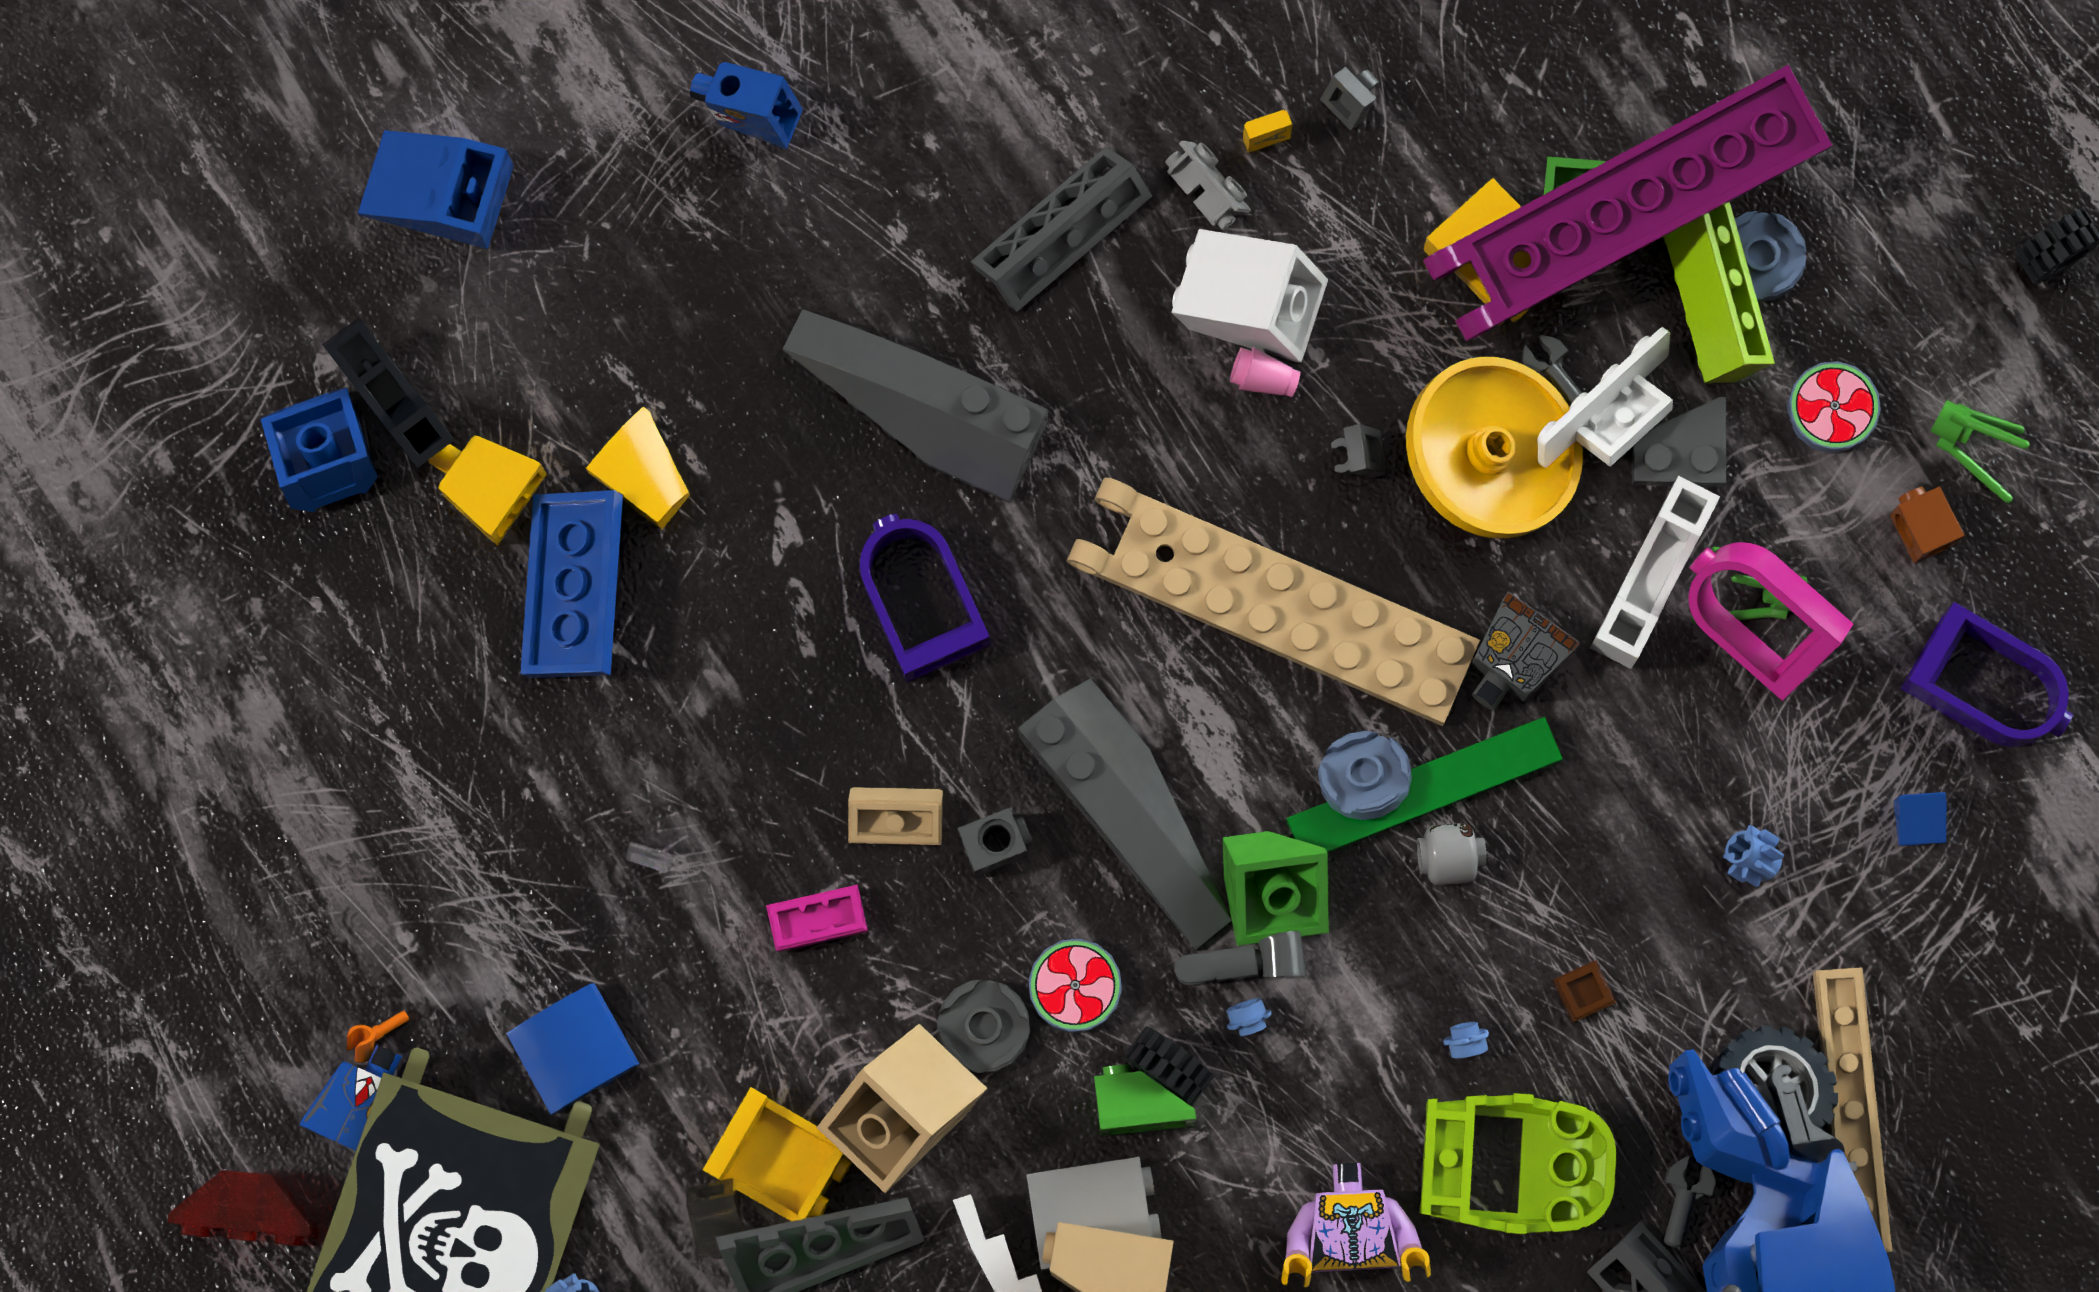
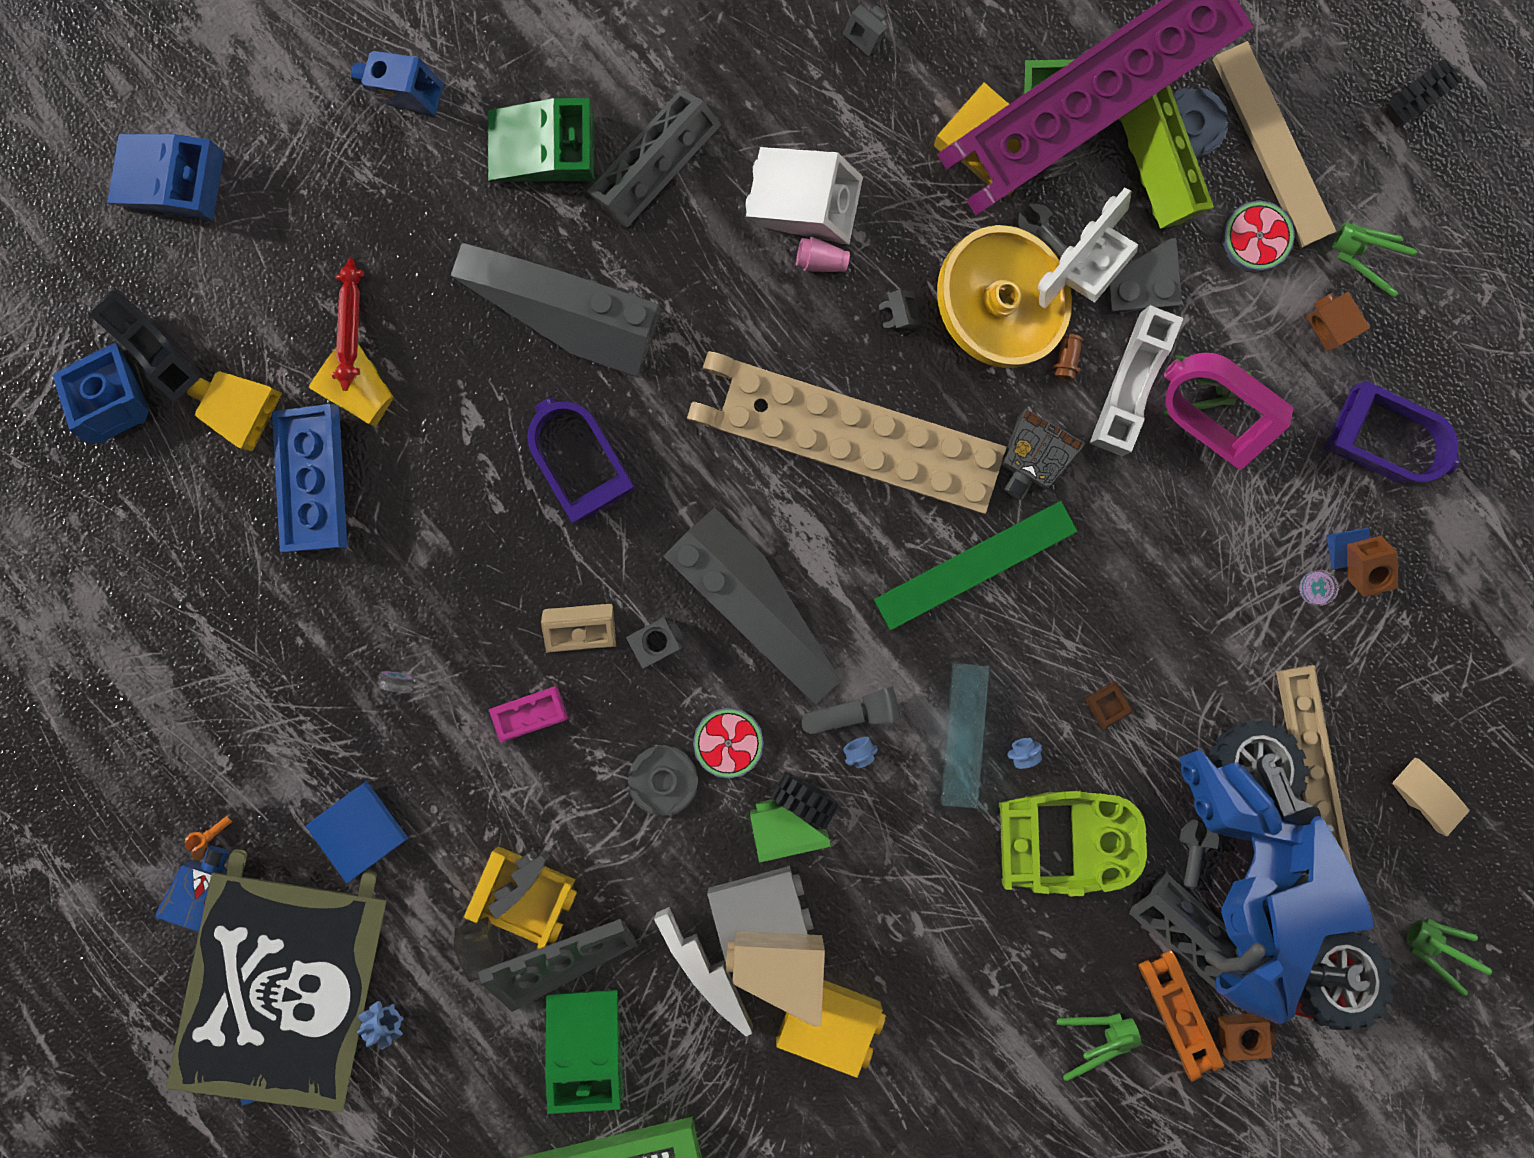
camera: 15 degrees left, 10 degrees up
clear red slope [167,1170,319,1246] -> none
tan slope [817,1024,987,1193] -> none
light grey hinge [1165,141,1251,230] -> none
bright green slope [1223,831,1329,946] -> none
yellow tile [1243,110,1292,153] -> none
torso [1281,1163,1431,1287] -> none
sand blue tile [1318,731,1412,820] -> none
light grey head [1417,823,1486,885] -> none
medium blue gear [1723,825,1784,887] -> none
none -> red wheel [332,258,364,391]
none -> slope [488,98,594,182]
none -> dark grey slope [488,850,550,919]
none -> clear light blue plate [941,663,990,808]
none -> dark orange pin [1052,334,1084,381]
none -> tan tile [1213,41,1336,249]
none -> clear tile [1299,570,1339,605]
none -> dark orange brick [1347,535,1398,597]
none -> tan slope [1392,758,1470,836]

